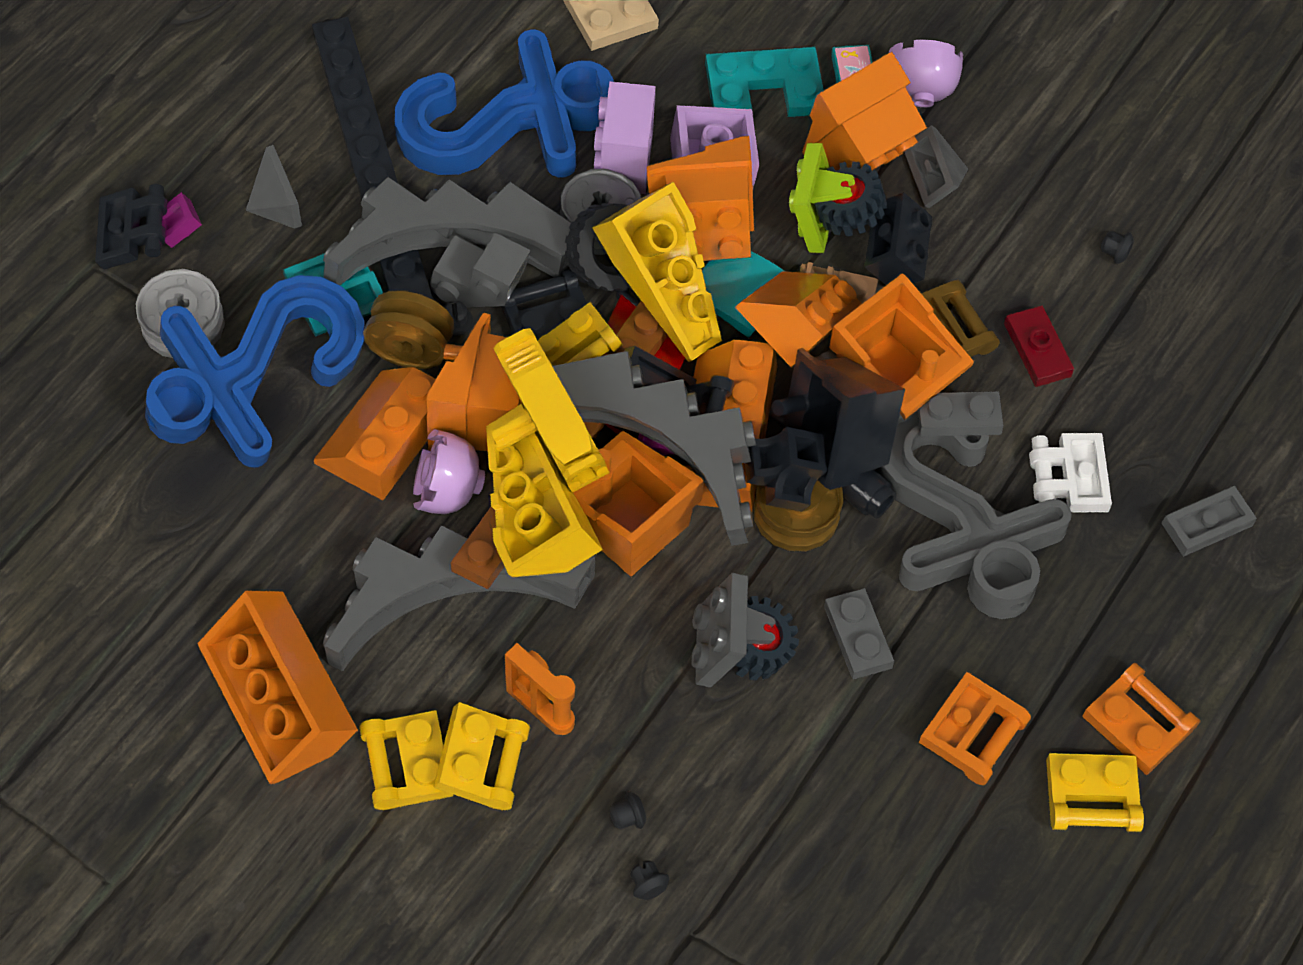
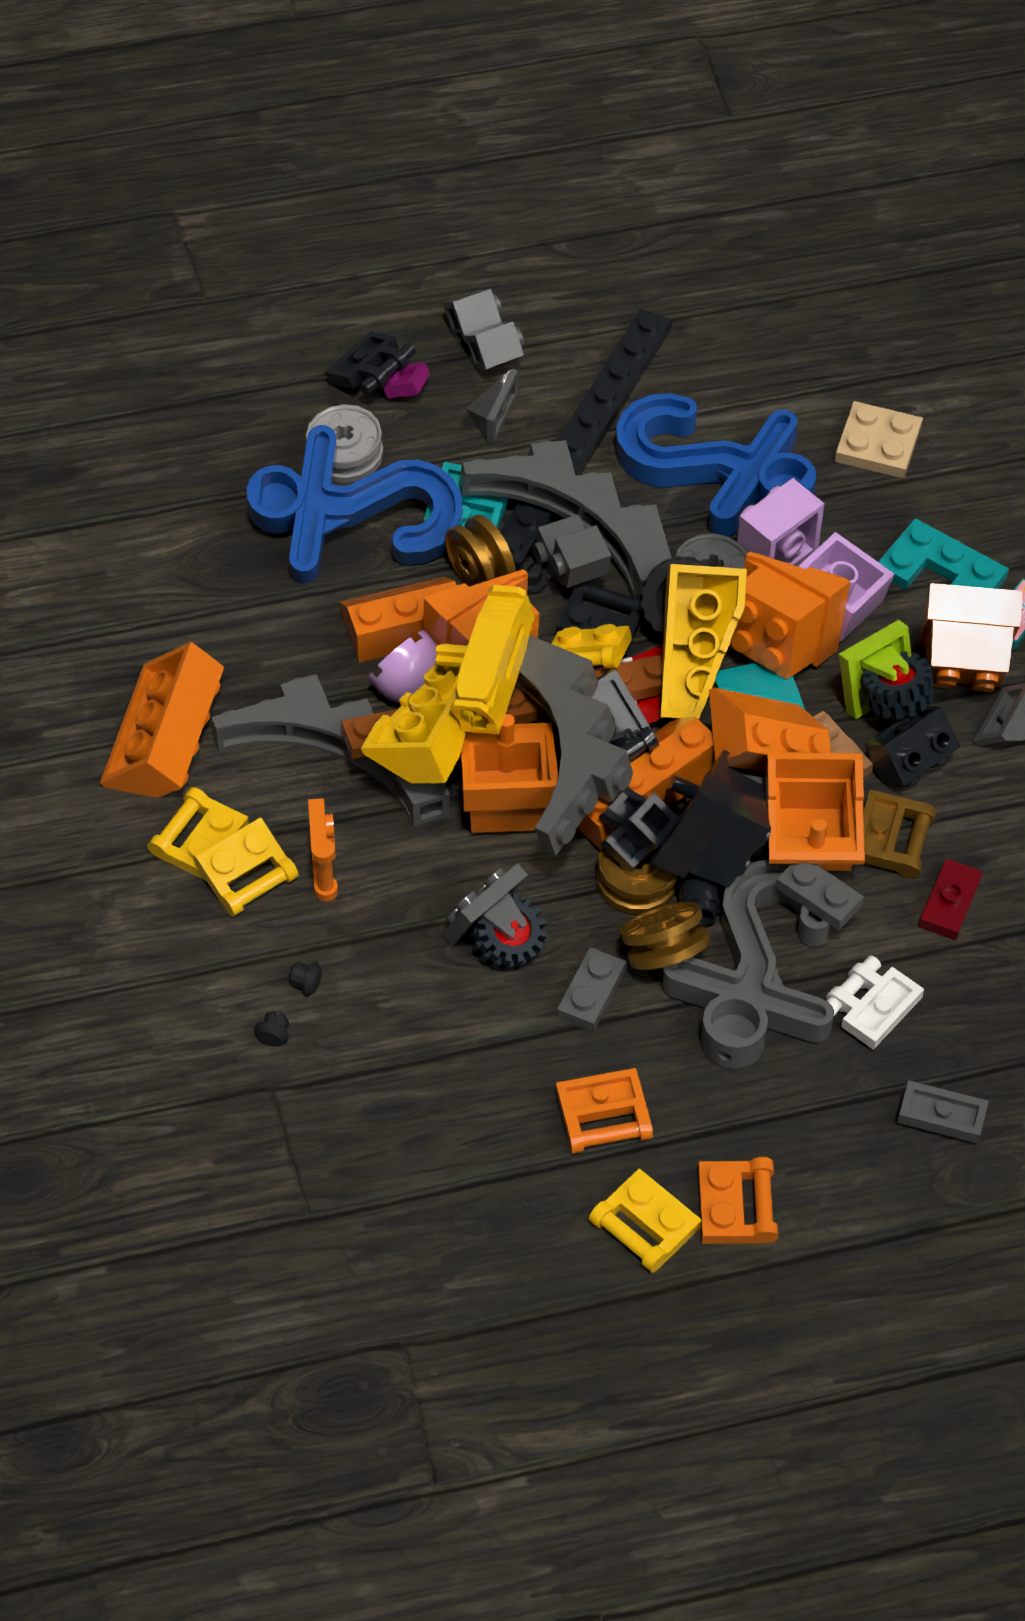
camera: 45 degrees right, 5 degrees down
none -> brick [443,289,524,369]
none -> pearl gold wheel [620,902,710,970]

